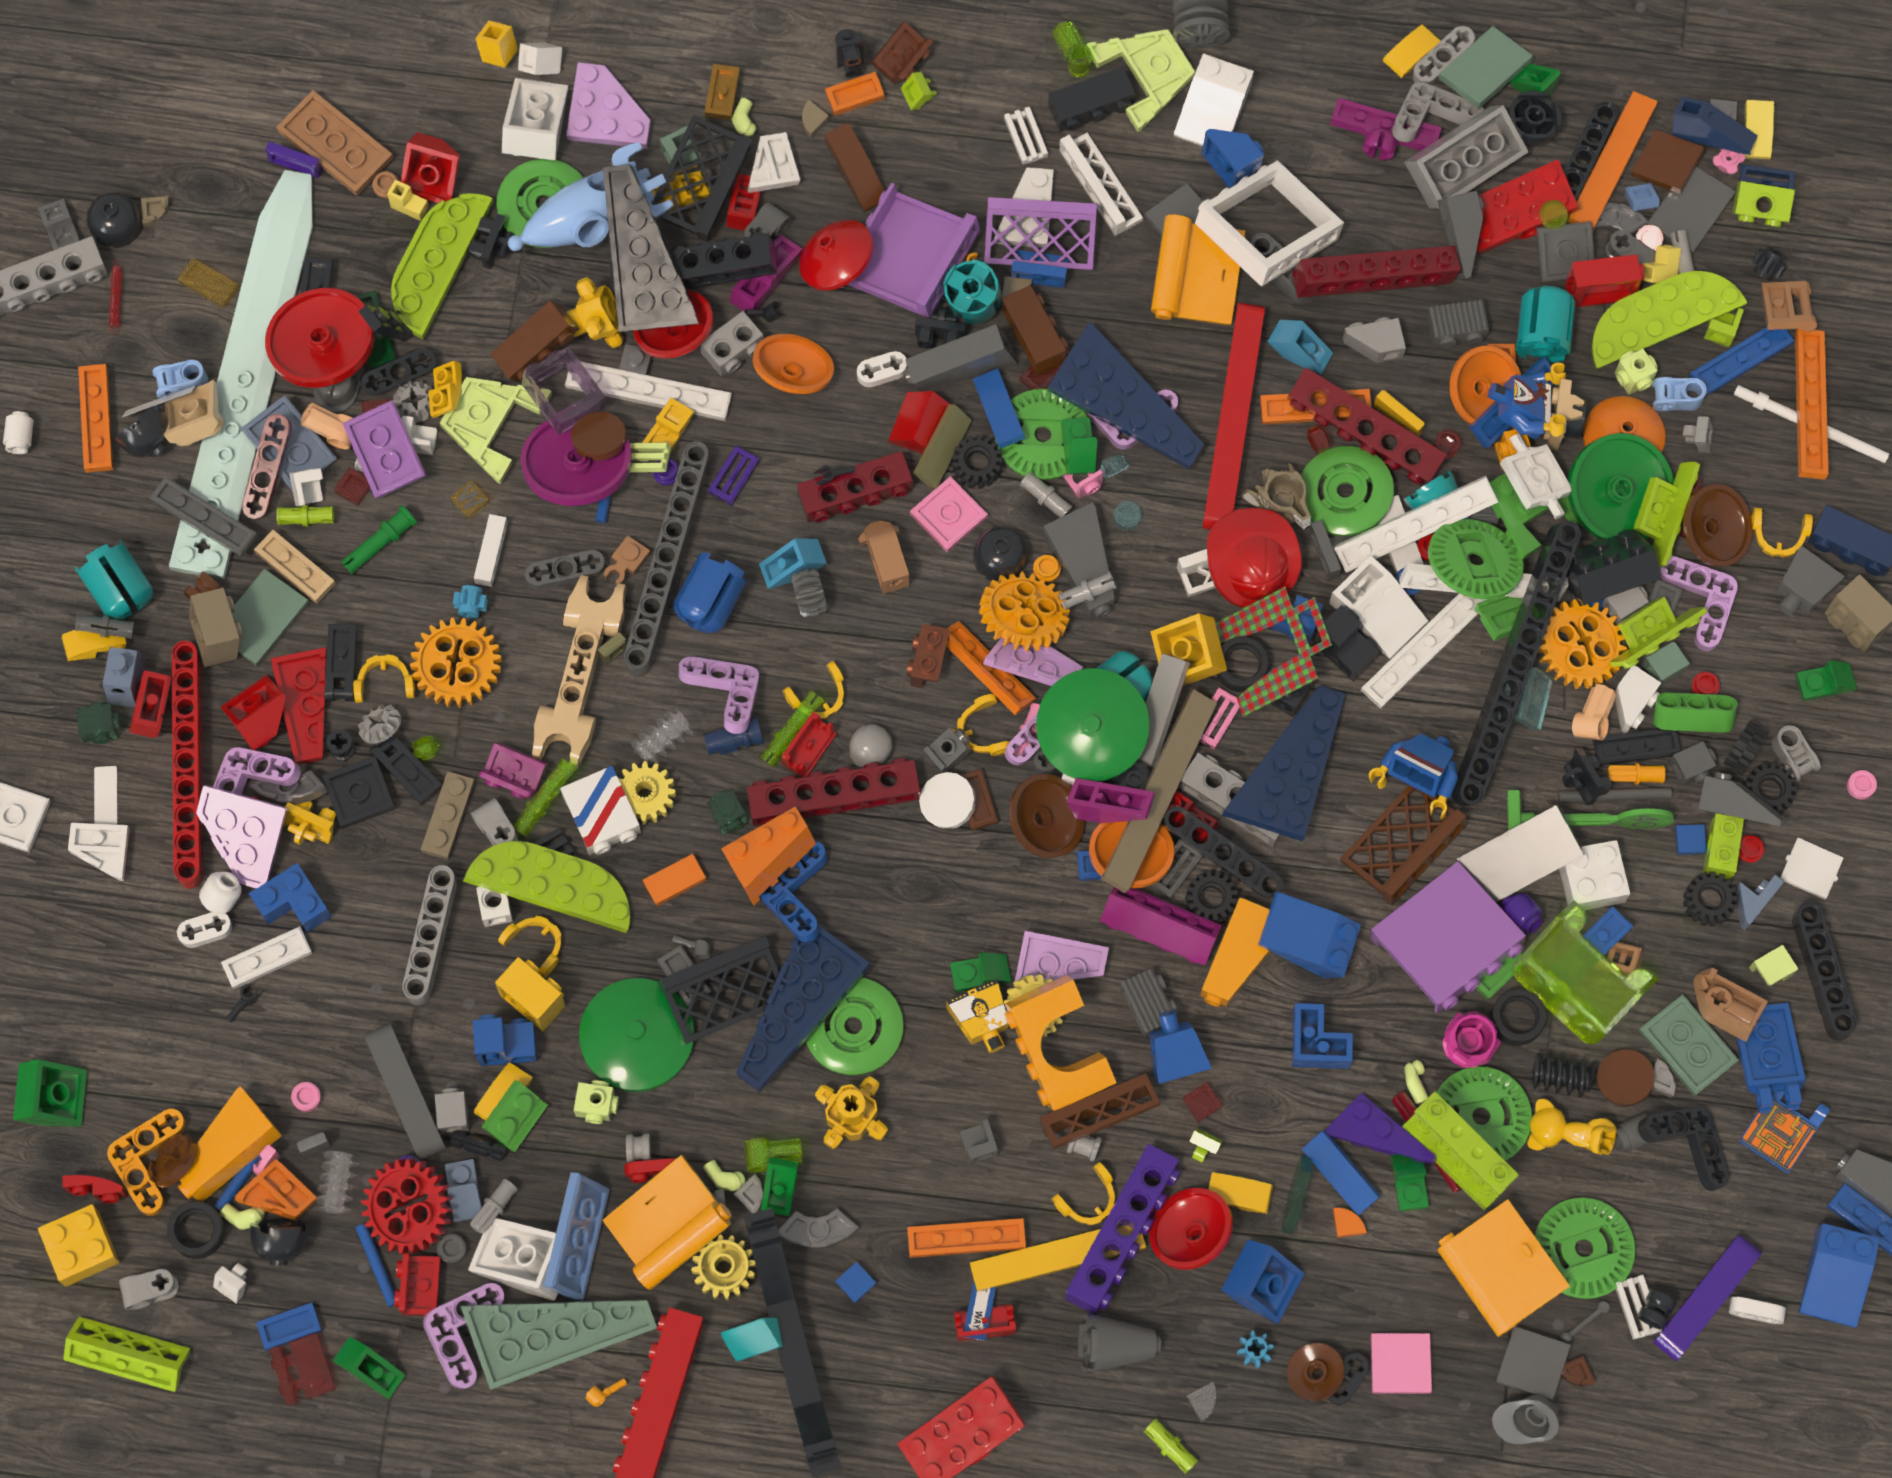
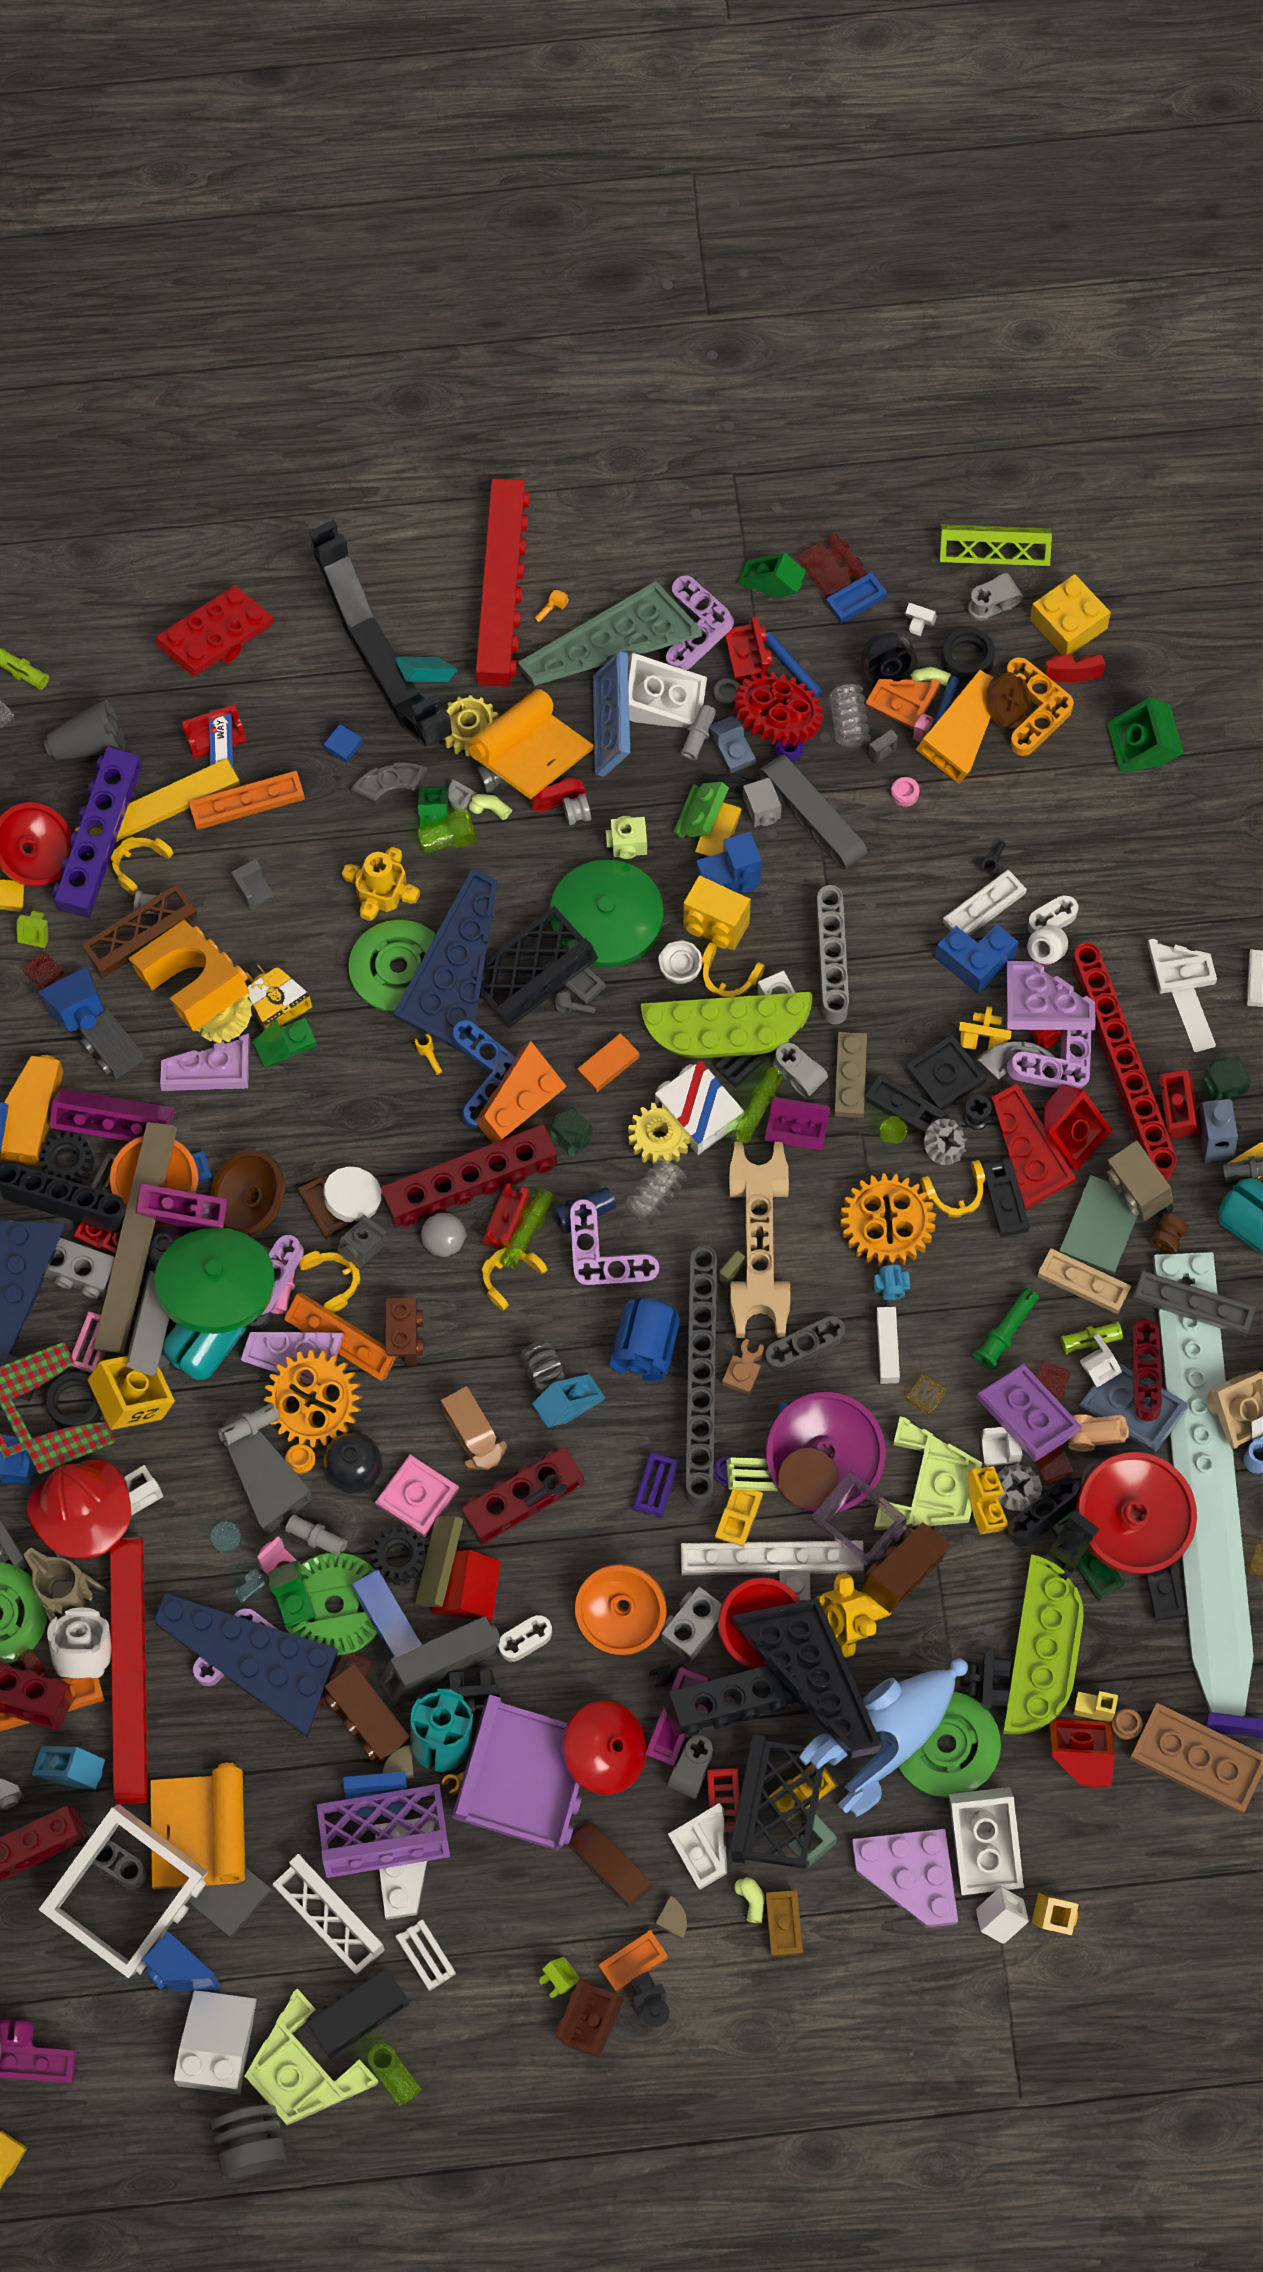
camera: 170 degrees right, 5 degrees down
none -> white brick [47,1607,112,1678]
none -> yellow hand [415,1034,442,1075]
none -> white hair [658,940,703,984]

